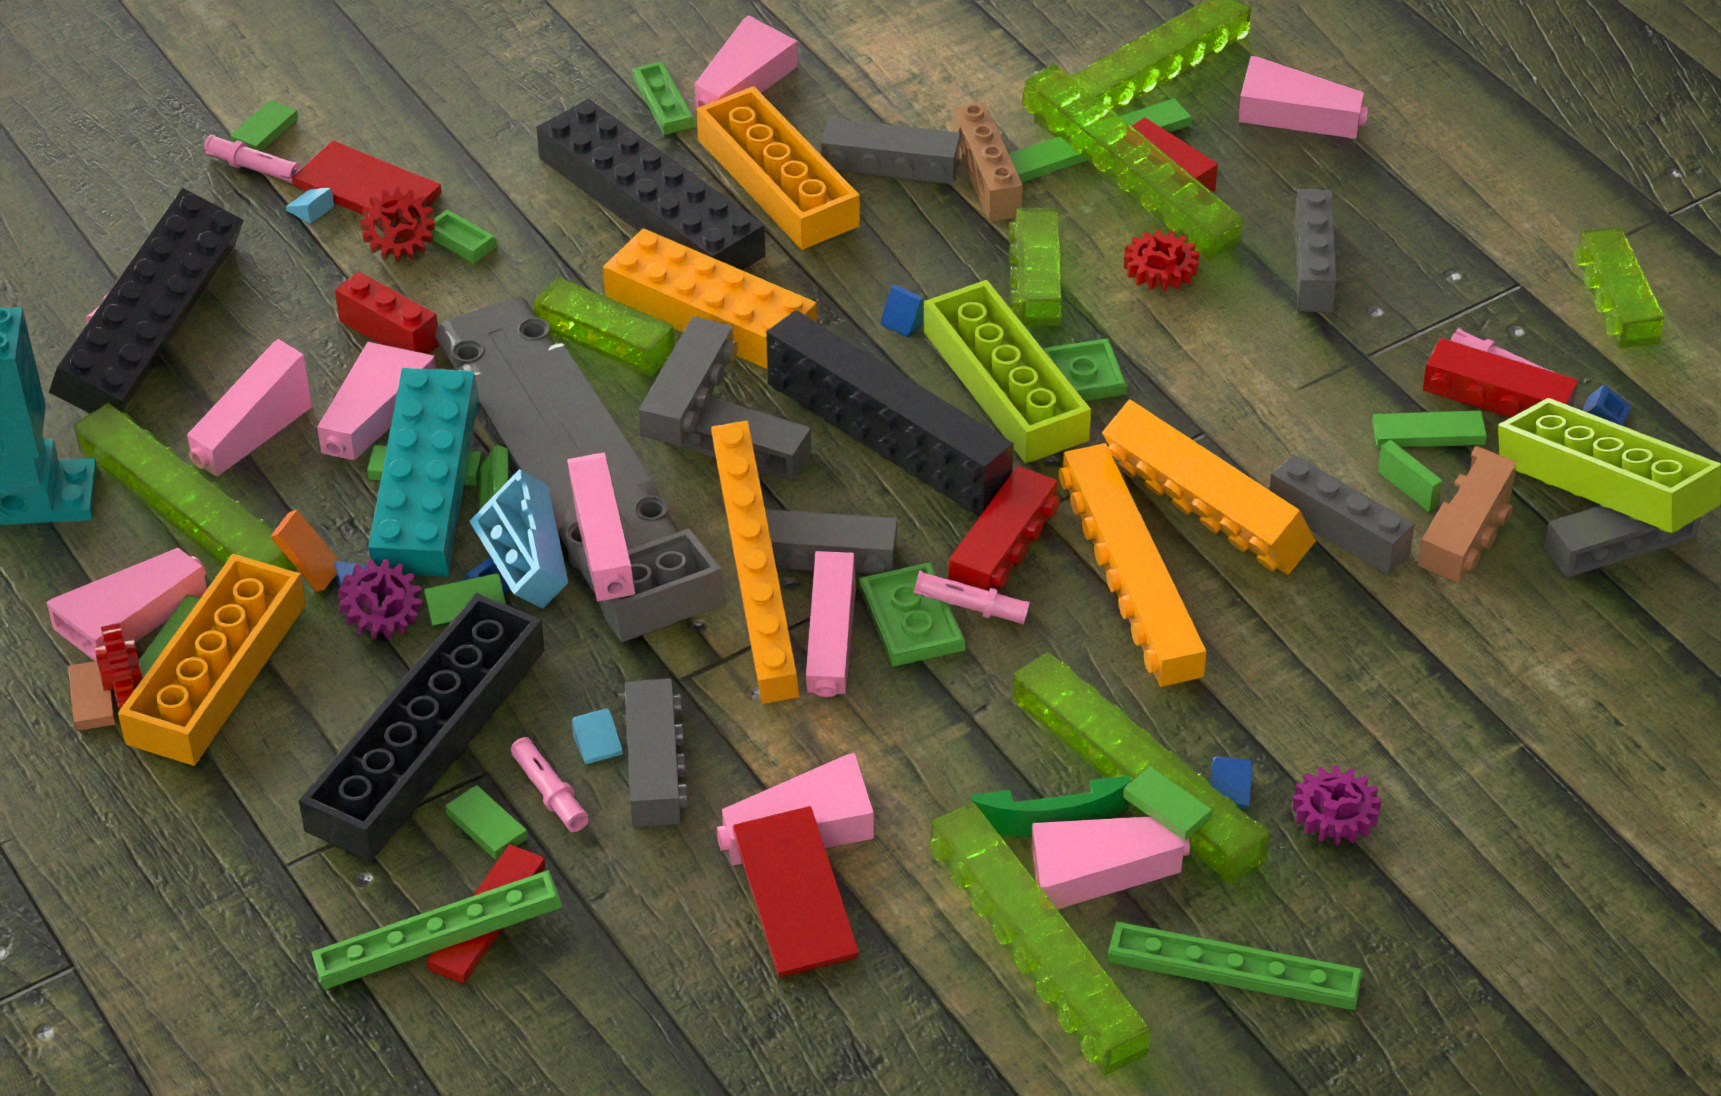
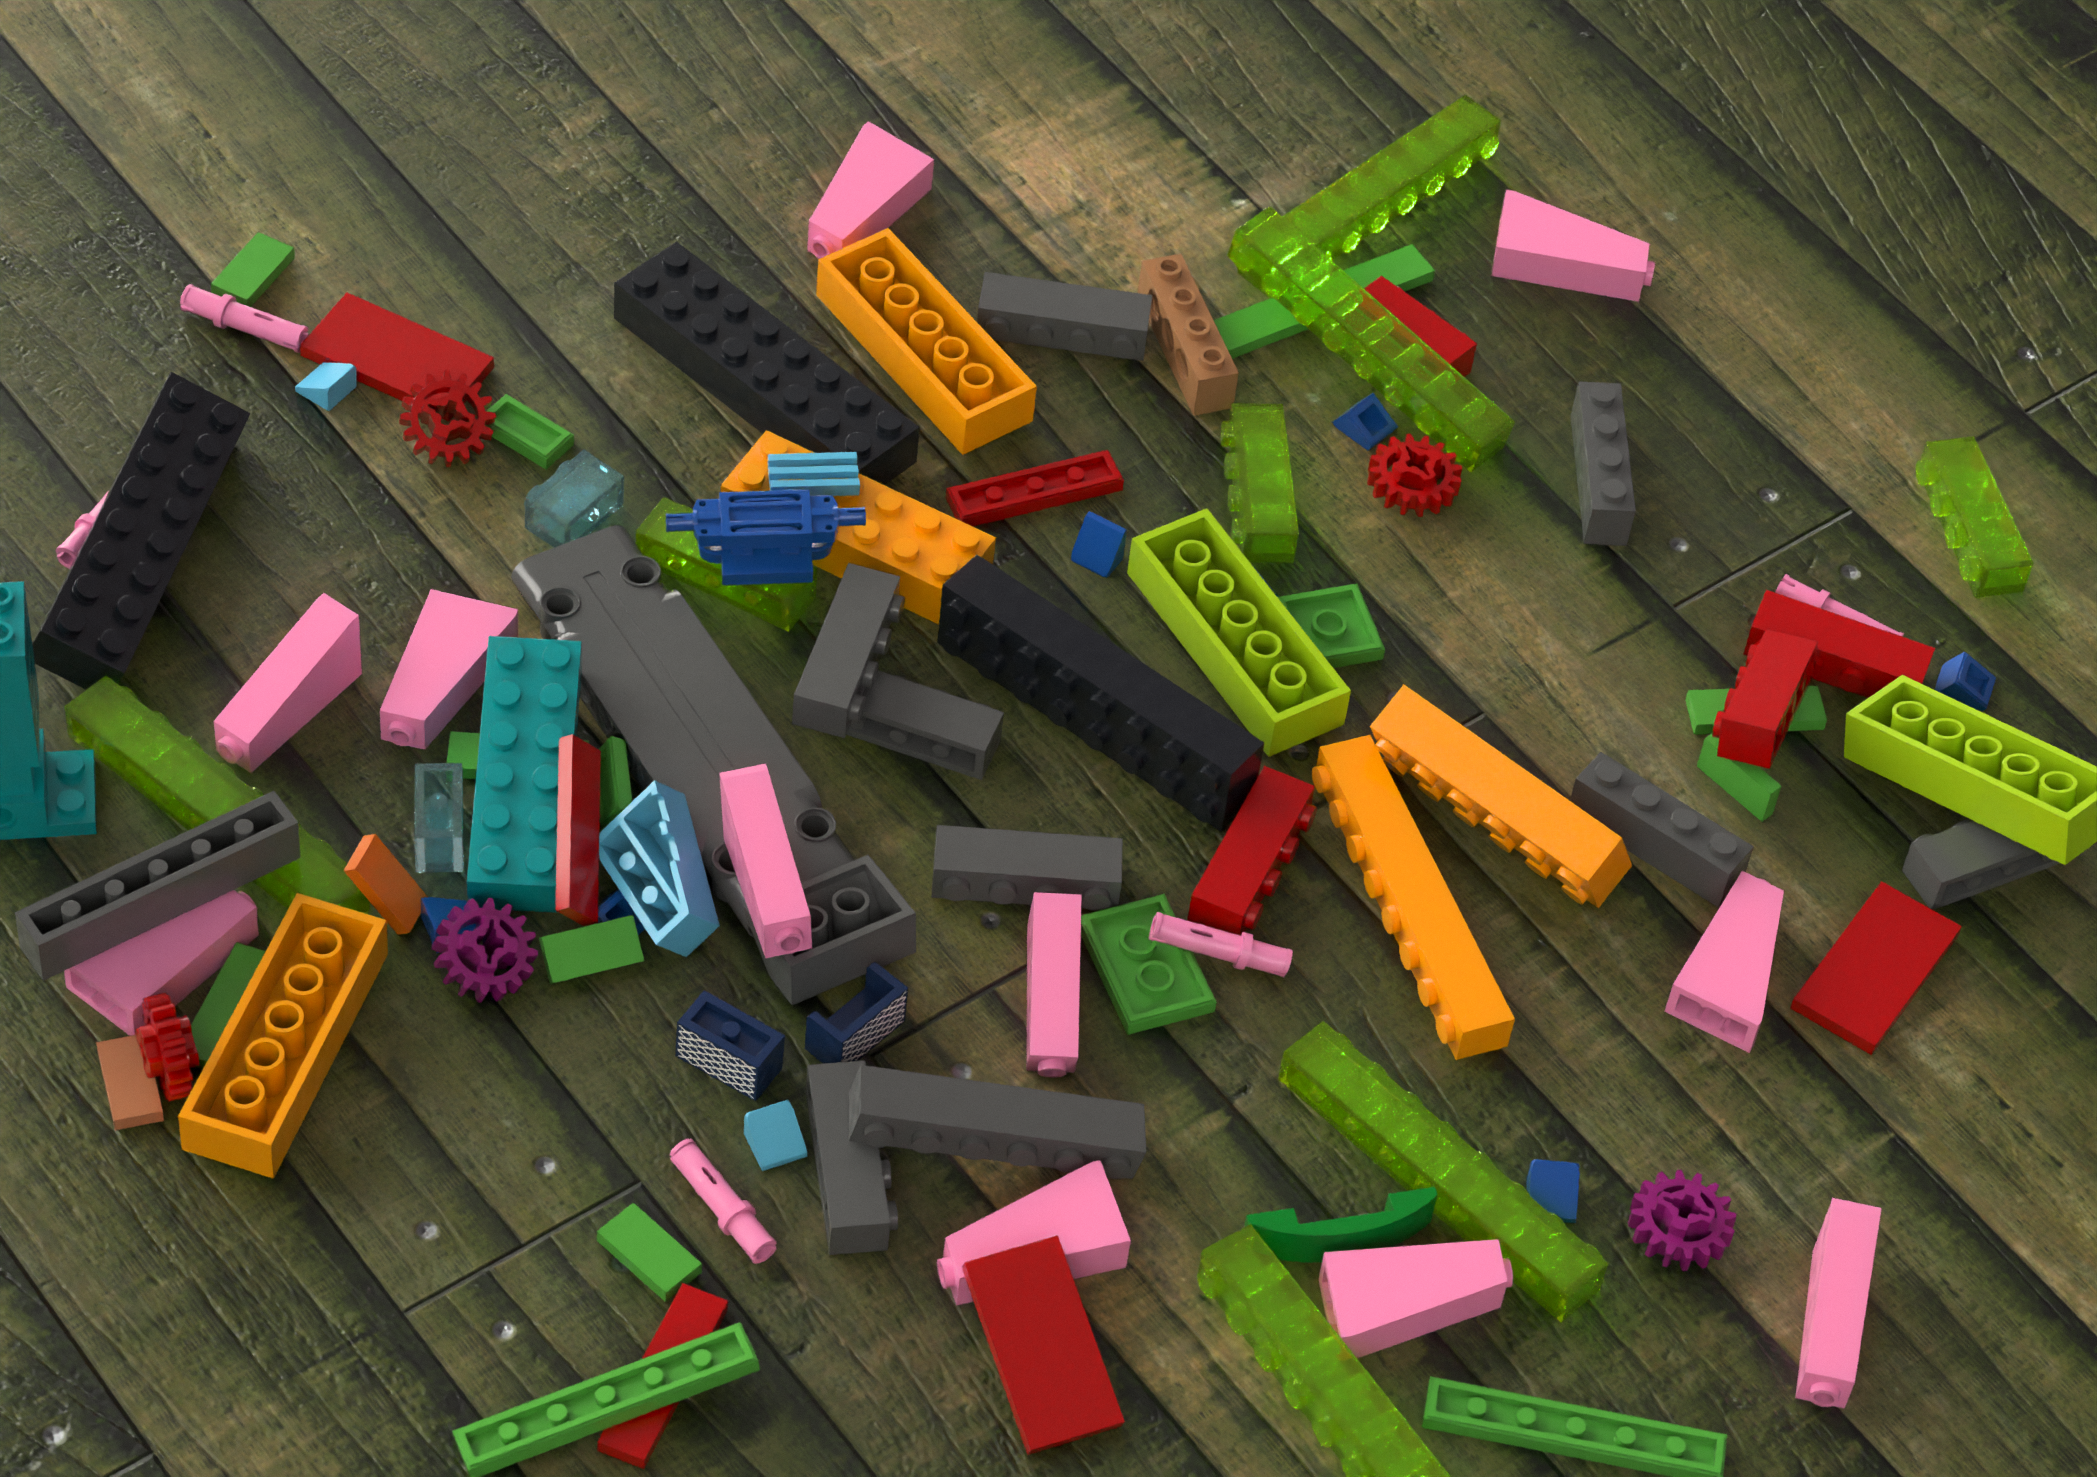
camera: 10 degrees left, 5 degrees up
black brick [299,593,545,861] -> none
red brick [335,271,439,354] -> none
bright green tile [632,61,695,135] -> none
light orange brick [711,420,799,704] -> none
bright green tile [1123,766,1212,841] -> none
nougat wedge [1418,446,1517,583] -> none
none -> dark grey brick [15,791,301,981]
none -> clear light blue brick [414,763,464,873]
none -> clear light blue brick [524,450,624,548]
none -> red tile [555,734,601,927]
none -> blue piece [665,489,866,585]
none -> dark blue panel [675,990,785,1101]
none -> medium azure tile [767,452,860,496]
none -> dark blue panel [805,962,908,1064]
none -> dark grey brick [849,1065,1146,1179]
none -> red tile [945,450,1124,526]
none -> blue slope [1332,392,1398,451]
none -> bright pink slope [1665,871,1784,1053]
none -> red brick [1712,629,1818,769]
none -> red tile [1790,881,1962,1055]
none -> bright pink slope [1796,1198,1881,1409]

